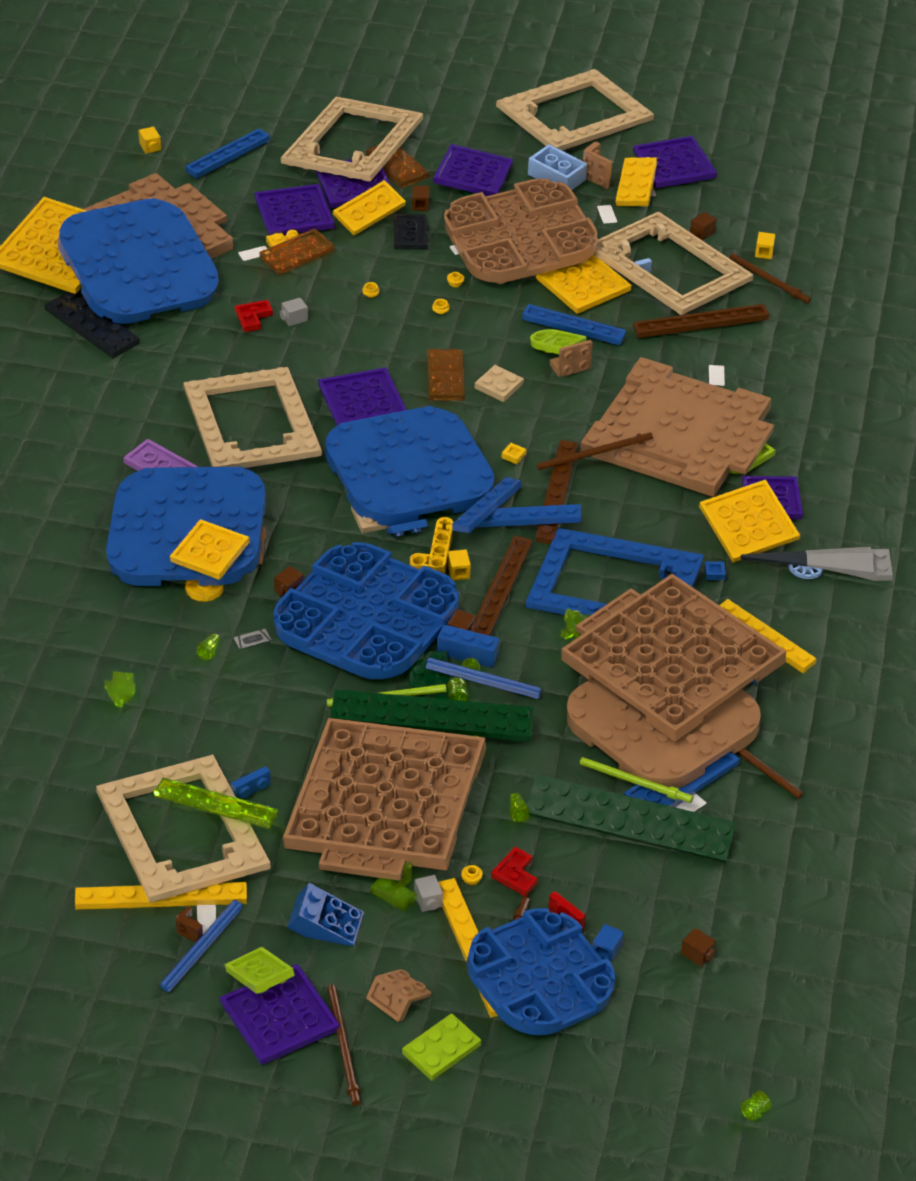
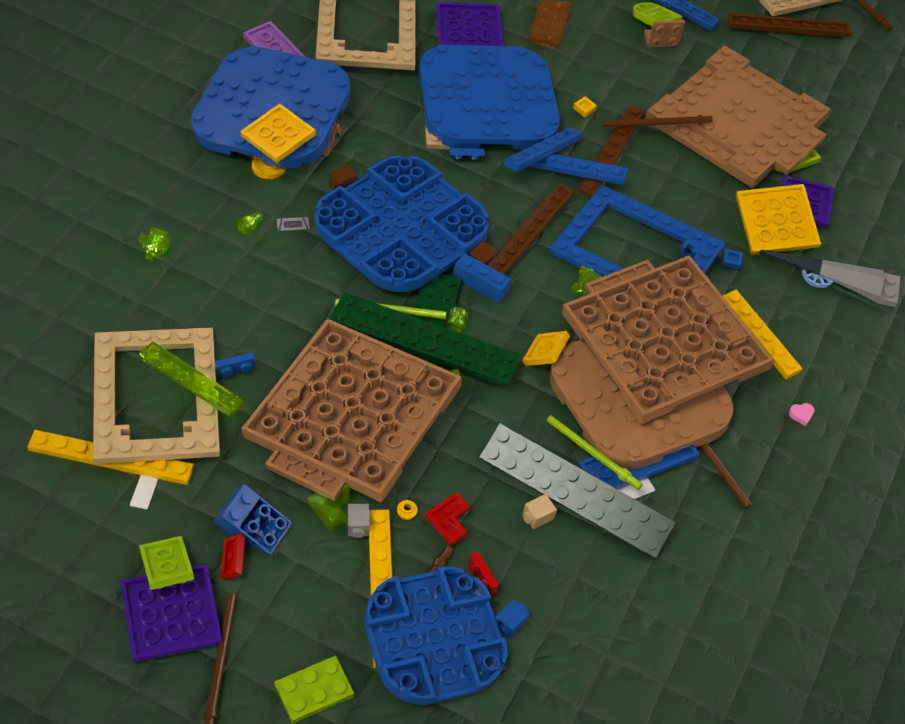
camera: 10 degrees right, 10 degrees up
blue axle [161,900,242,992] -> none
reddish brown bracket [175,906,203,943] -> none
medium nougat bracket [366,969,432,1022] -> none
yellow beam [410,517,453,574] -> none
blue axle [426,658,541,699] -> none
yellow brick [447,550,471,580] -> none
clear neon green plate [461,658,480,671] -> none
tan plate [475,365,524,402] -> none
clear neon green cone [510,793,530,822] -> none
reddish brown brick [681,928,716,967] -> none
white sticker [709,365,725,386] -> none
none -> red plate [221,533,245,581]
none -> yellow plate [522,331,570,366]
none -> tan brick [523,494,557,530]
none -> bright pink tile [789,403,814,426]

